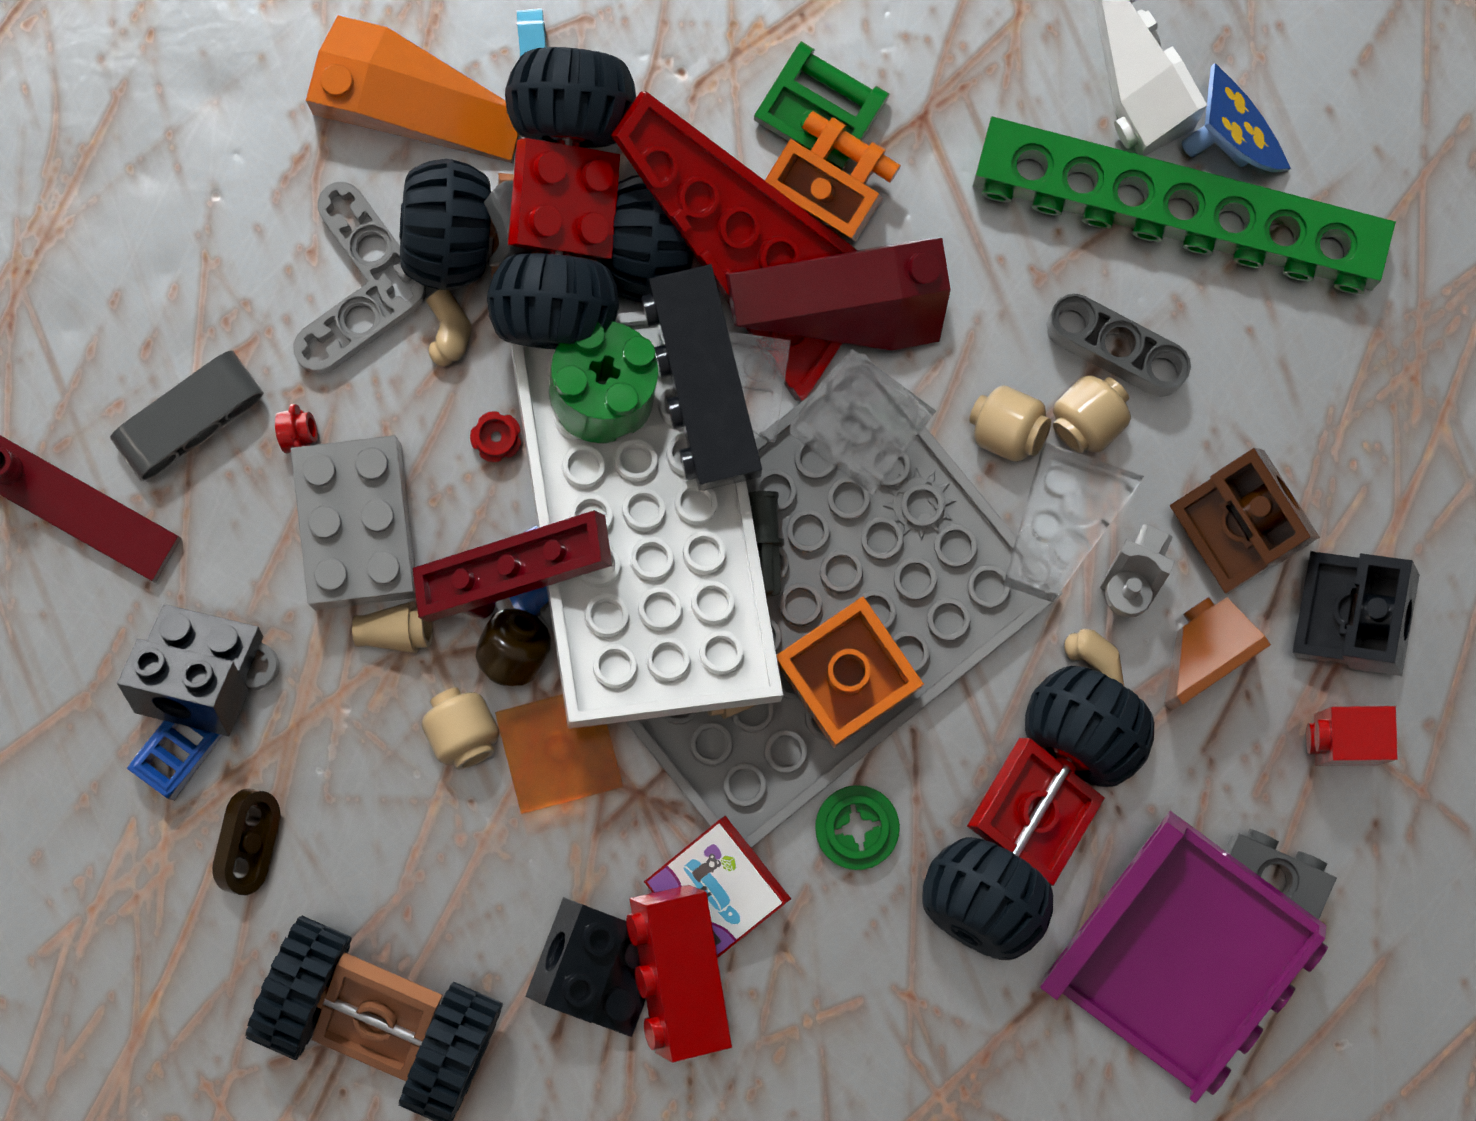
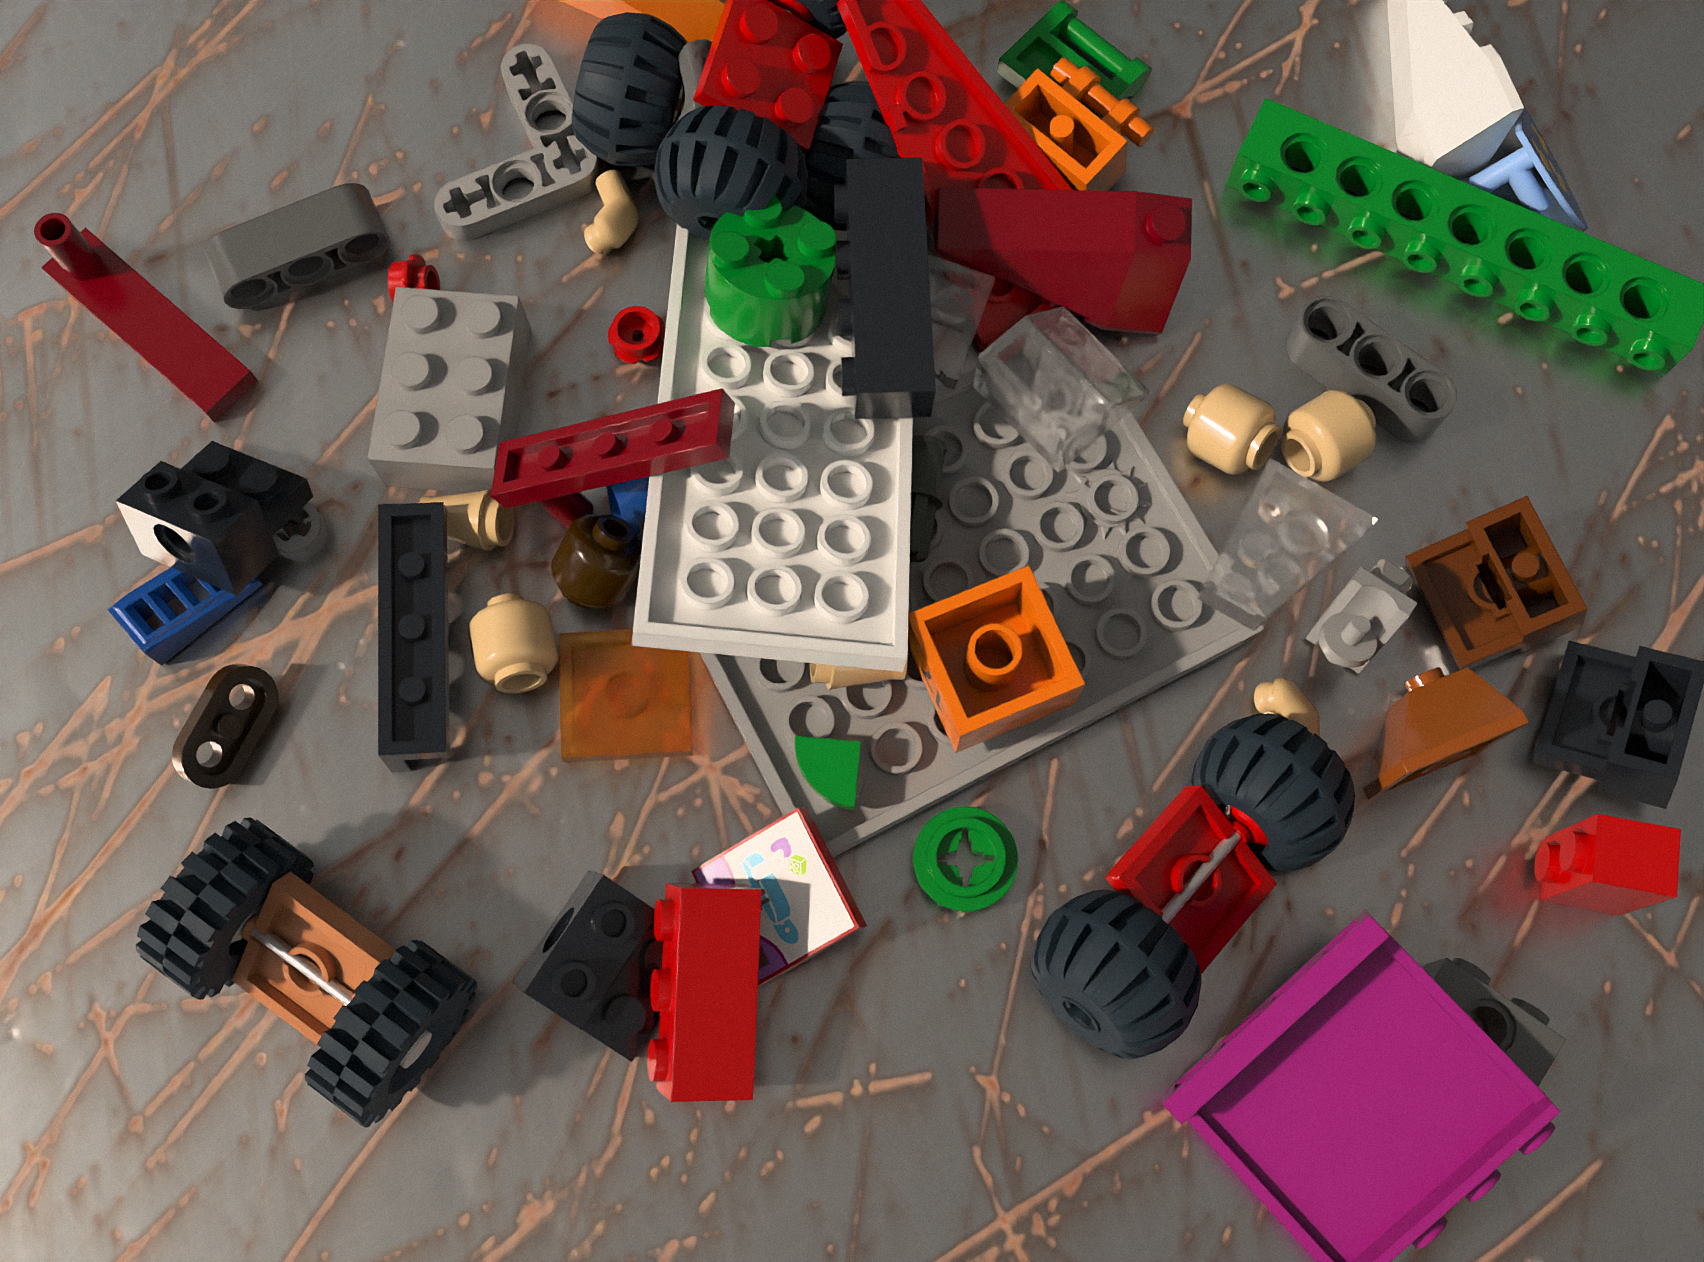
camera: 10 degrees right, 10 degrees down
none -> black fence [378,502,450,772]
none -> green tile [795,736,861,811]

